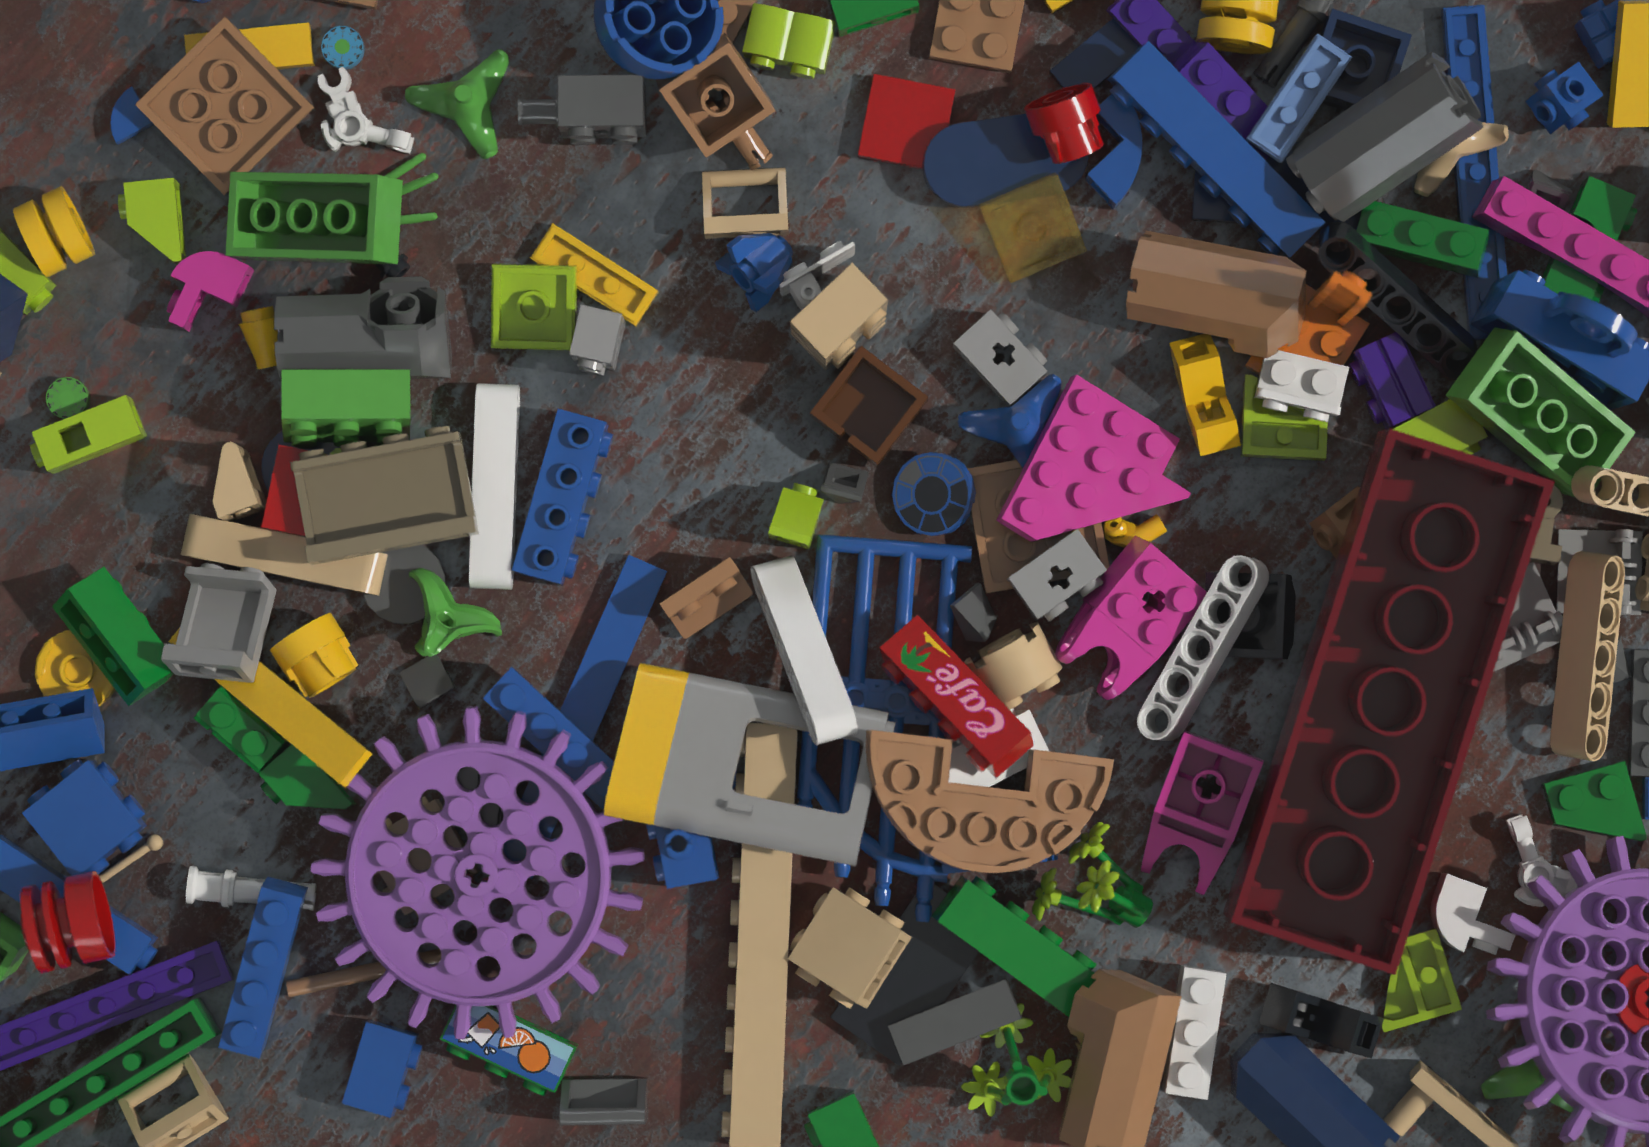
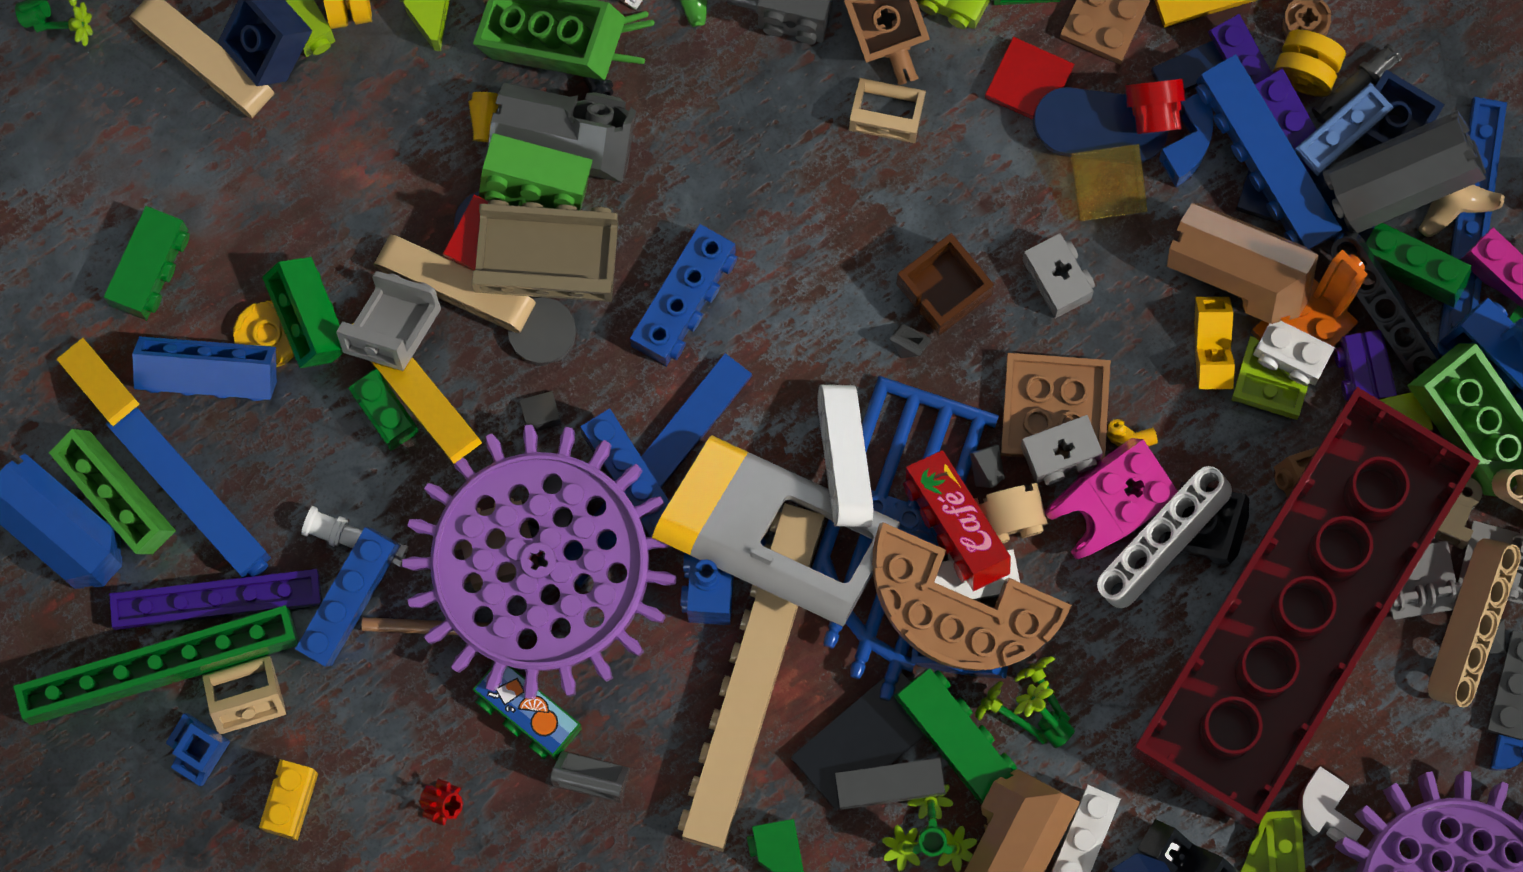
camera: 15 degrees right, 10 degrees down
red wheel [20,871,116,974] -> none
blue brick [22,759,147,876] -> none
lime brick [30,395,147,474] -> none
bright green tile [46,377,90,419] -> none
tan hinge [99,834,163,883] -> none
dark pink brick [167,251,254,332] -> none
tan tile [212,442,267,522] -> none
green slope [258,745,356,809] -> none
yellow piece [270,612,358,698] -> none
blue brick [342,1020,423,1118] -> none
bright green piece [409,568,502,657] -> none
white beam [469,383,520,590] -> none
lime plate [491,263,577,350] -> none
yellow tile [530,223,659,327] -> none
light grey brick [569,305,626,376] -> none
medium nougat bracket [660,557,753,639] -> none
blue brick [715,233,793,312] -> none
lime slope [768,483,824,550] -> none
white hinge [779,241,855,310] -> none
tan brick [788,887,912,1009] -> none
tan brick [790,263,888,370] -> none
tile [892,452,976,536] -> none
blue piece [958,374,1062,468] -> none
dark pink wing [996,374,1191,542] -> none
dark pink brick [1141,730,1264,895] -> none
white piece [1506,814,1577,907] -> none
green wing [1542,761,1647,841] -> none

